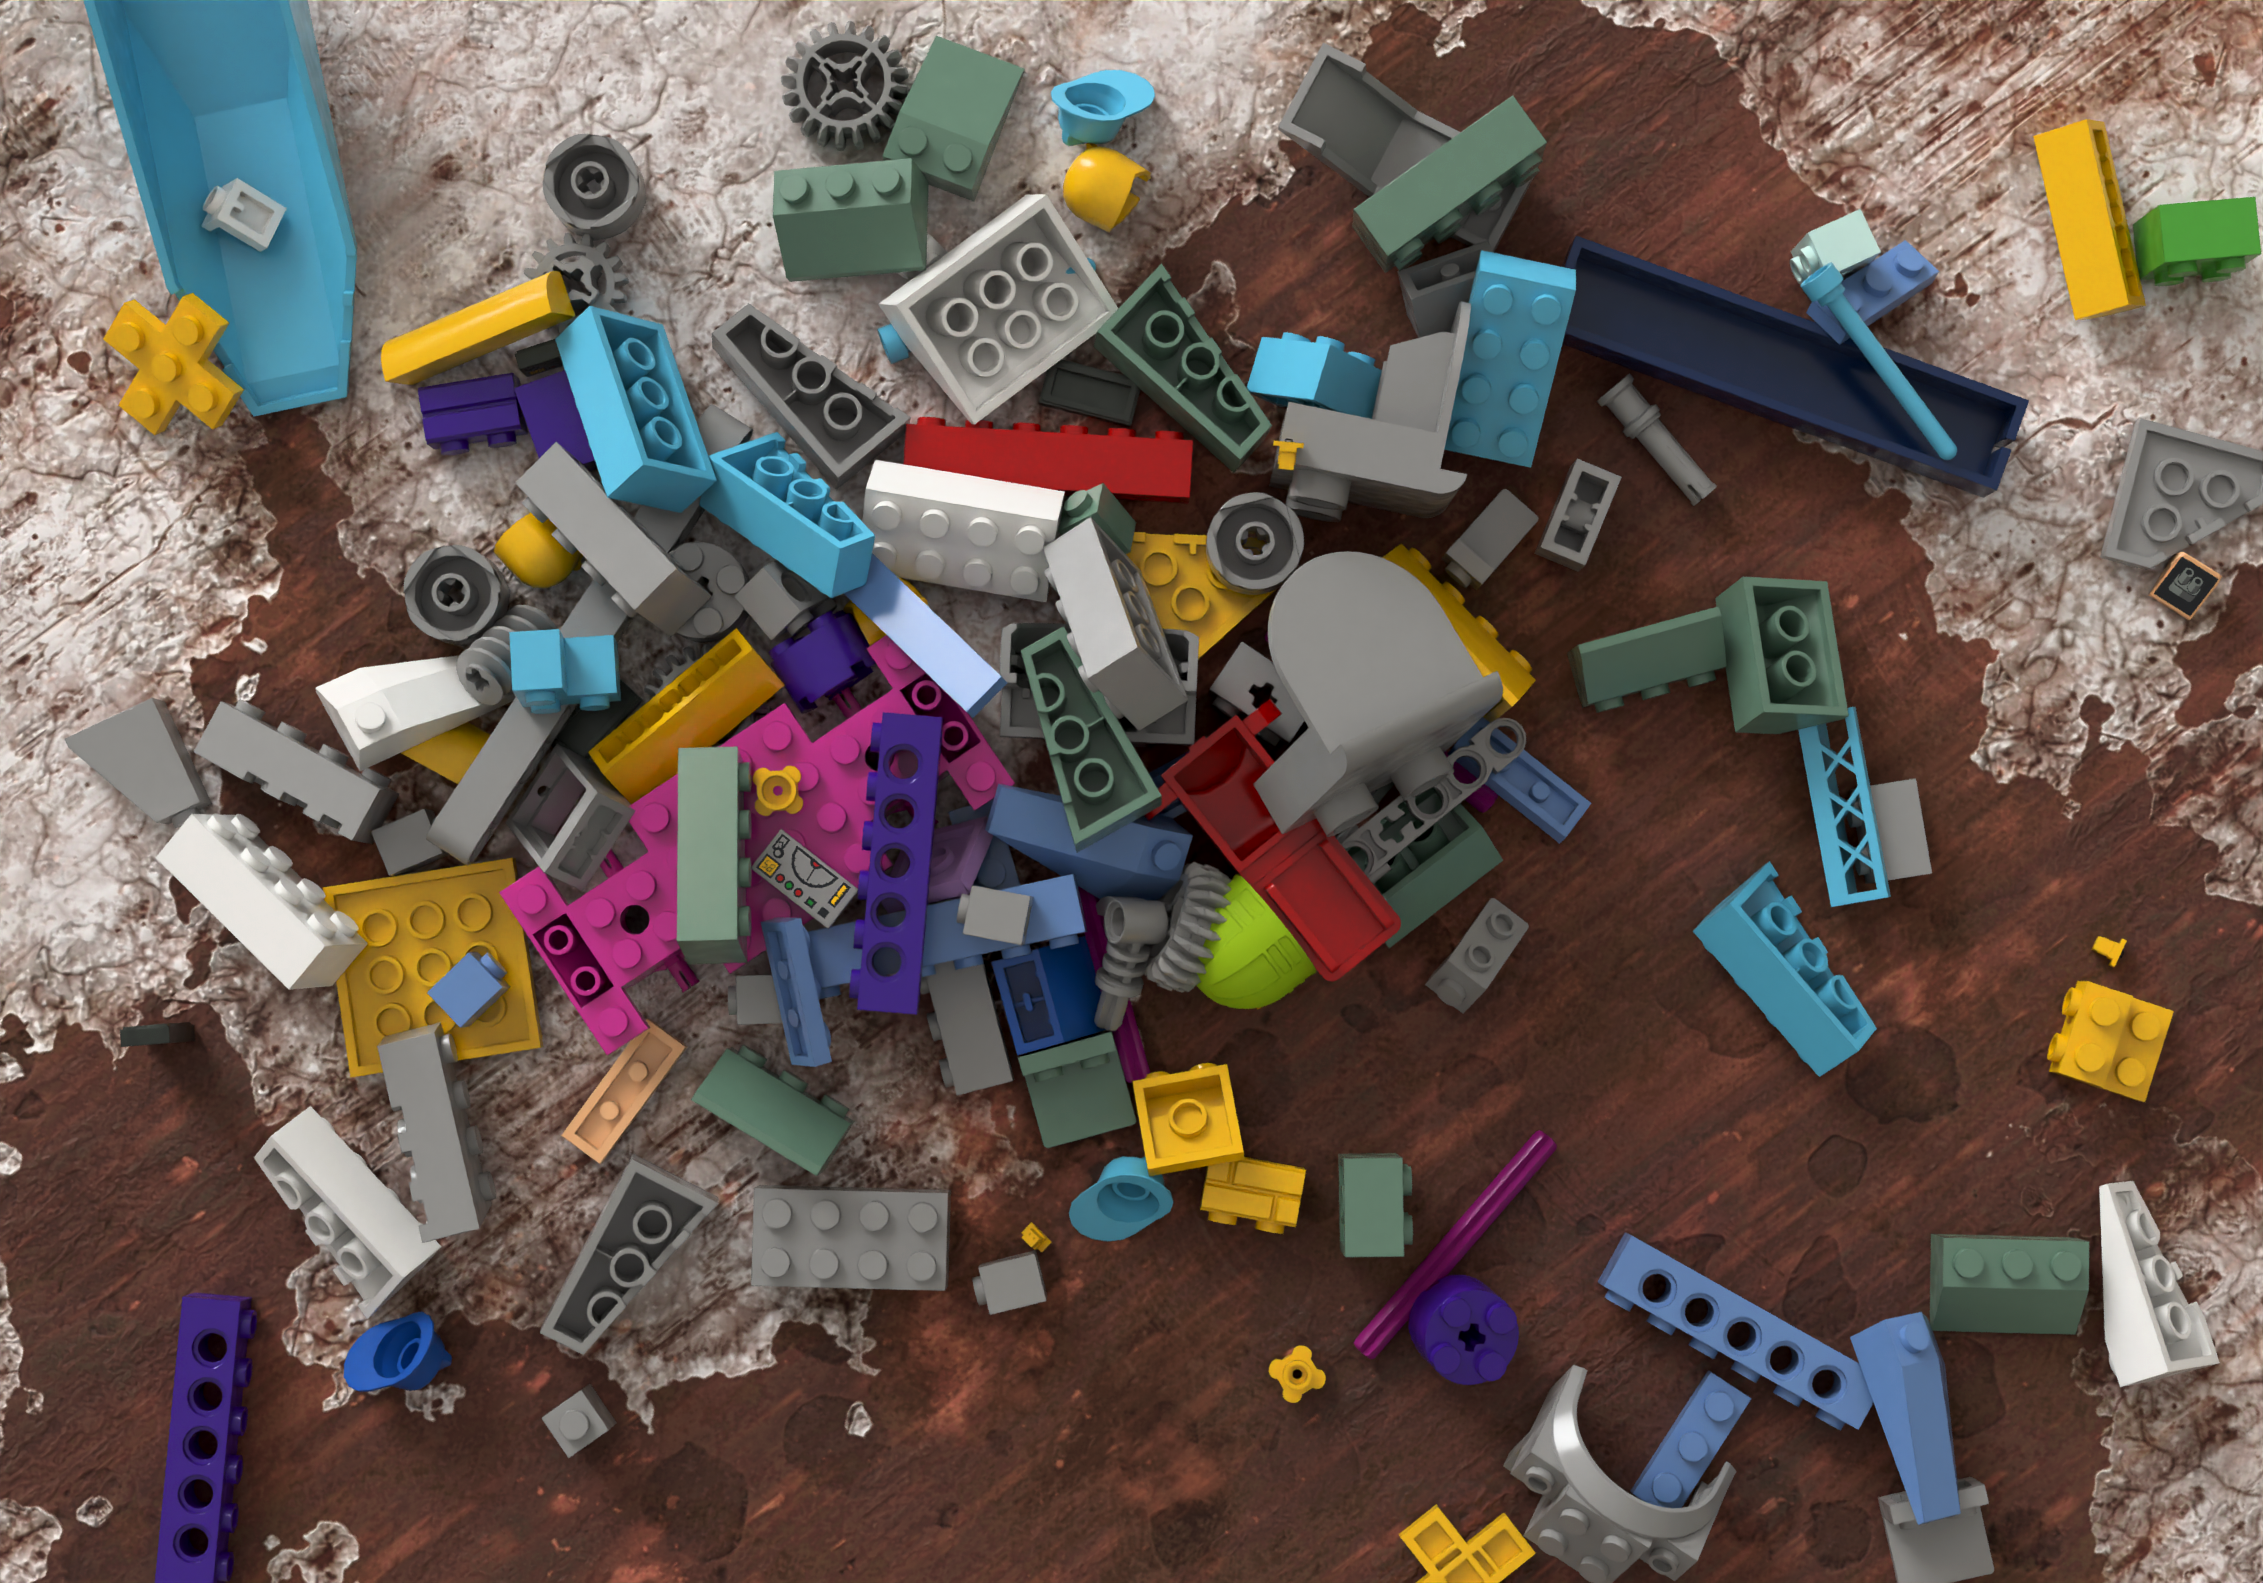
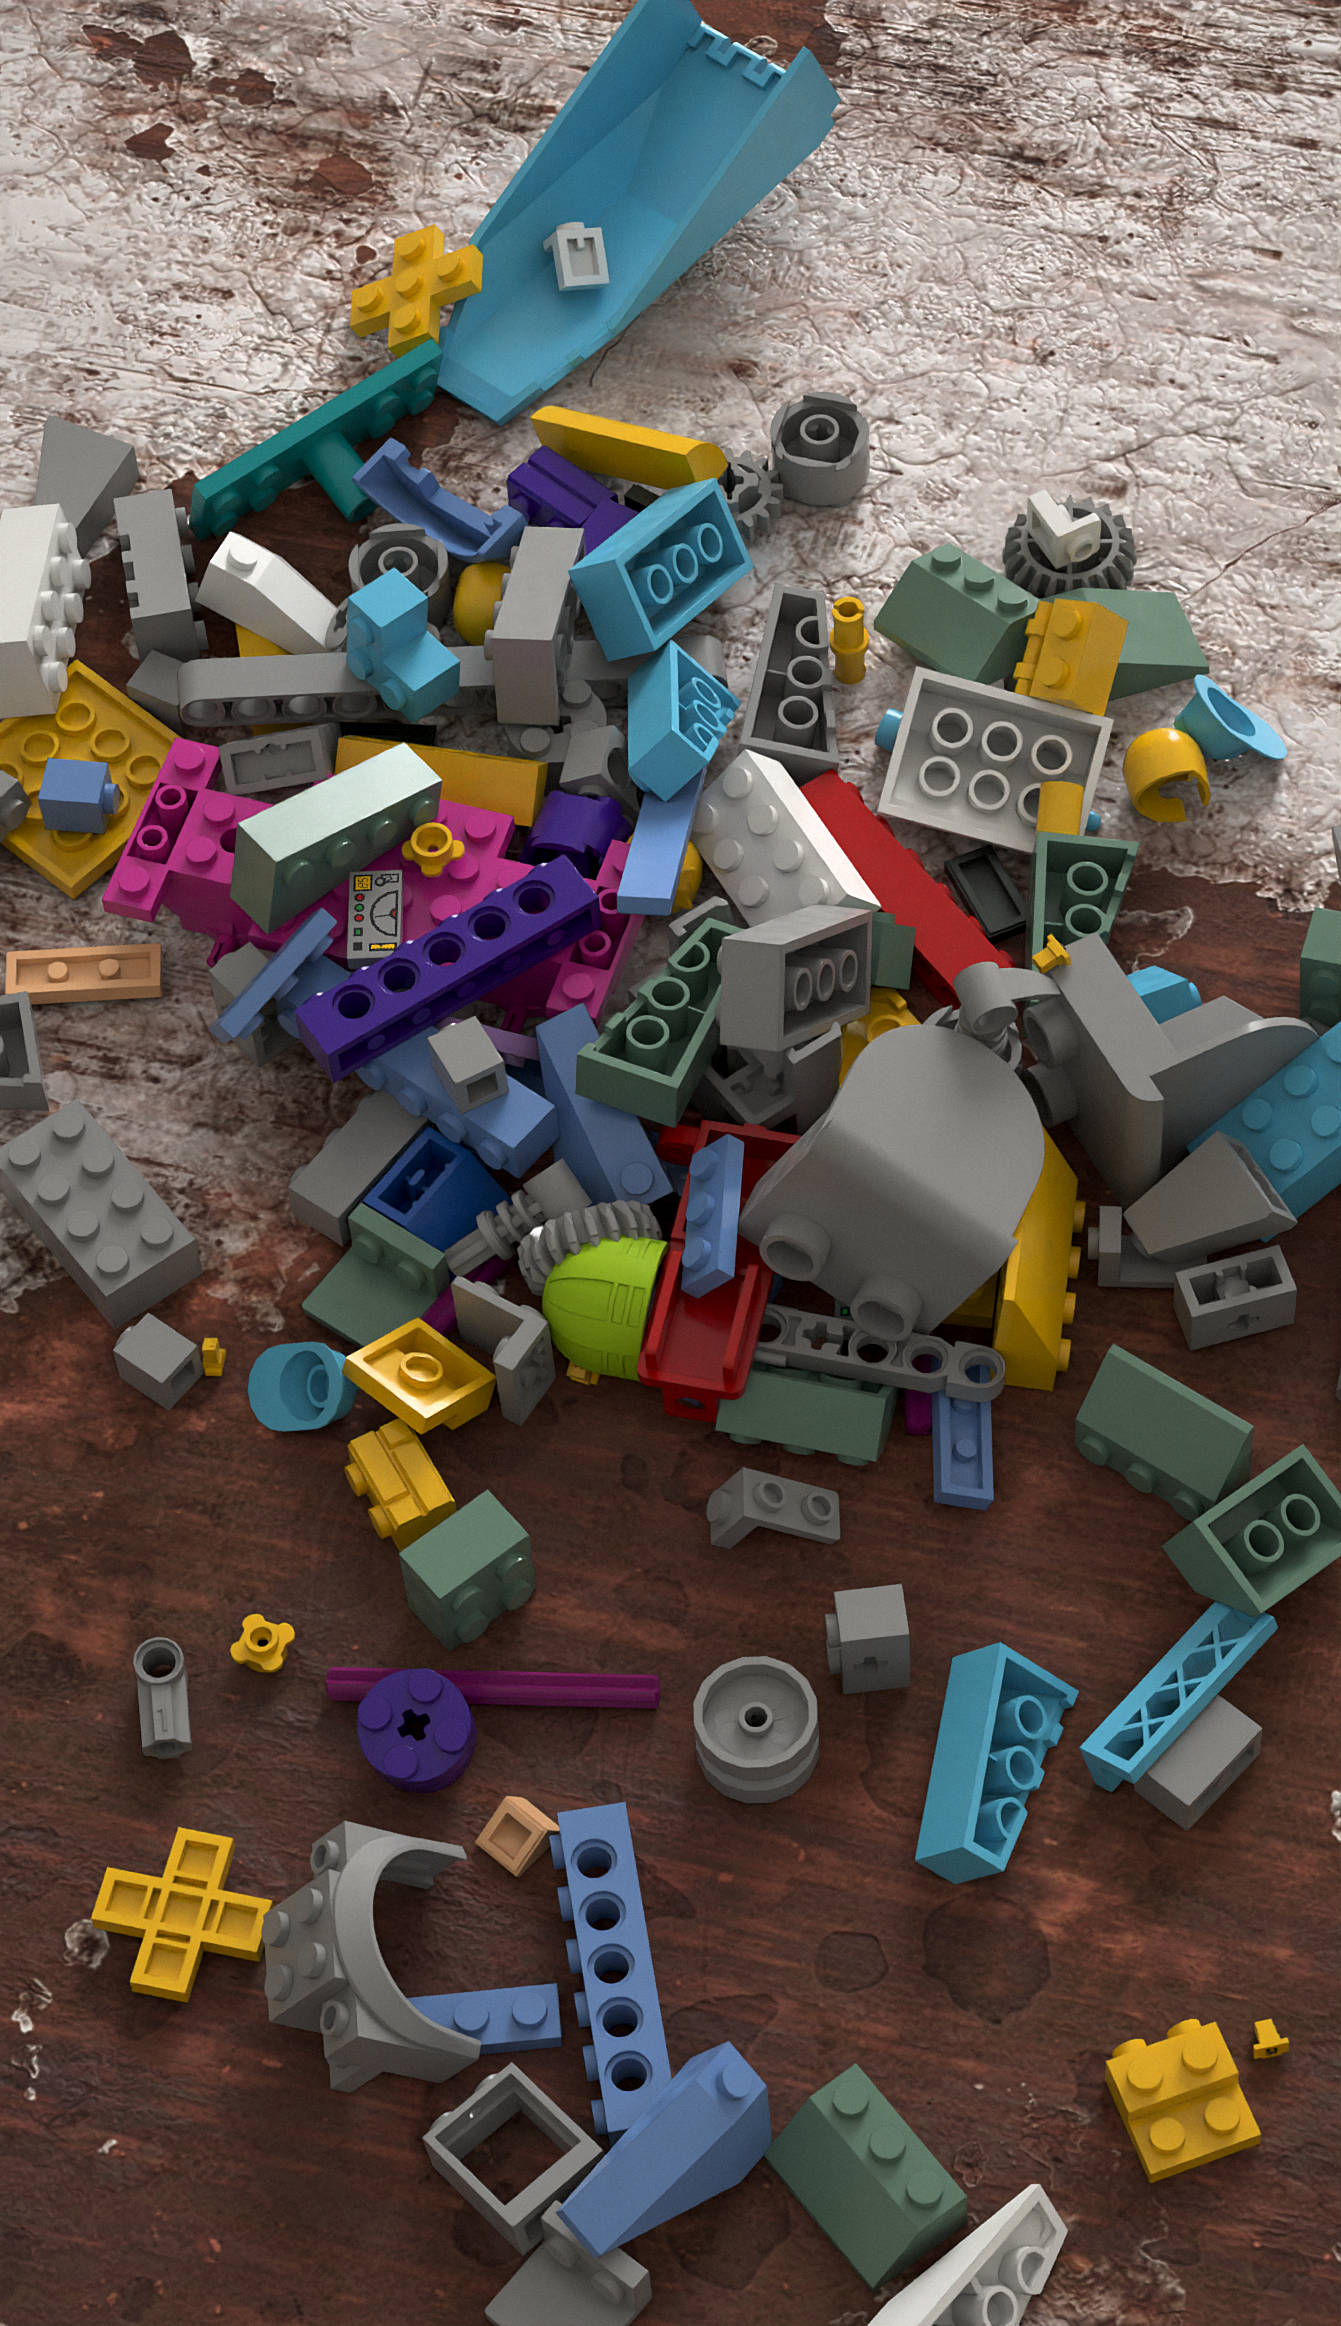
camera: 55 degrees right, 30 degrees down
sand green slope [691,1045,855,1176] -> none
none -> light grey piece [133,1637,192,1759]
none -> teal plate [188,338,443,542]
none -> medium blue windscreen [352,437,529,563]
none -> light grey window [422,2062,605,2256]
none -> light grey bracket [451,1276,556,1426]
none -> light nougat slope [475,1796,560,1877]
none -> medium blue plate [681,1134,744,1299]
none -> light grey wheel [693,1656,820,1803]
none -> light grey brick [825,1584,911,1694]
none -> yellow pin [829,597,869,685]
none -> light grey piece [953,962,1061,1057]
none -> yellow brick [1013,598,1129,717]
none -> white bracket [1026,489,1101,569]
none -> yellow piece [1035,781,1084,838]
none -> light grey slope [1122,1130,1298,1265]

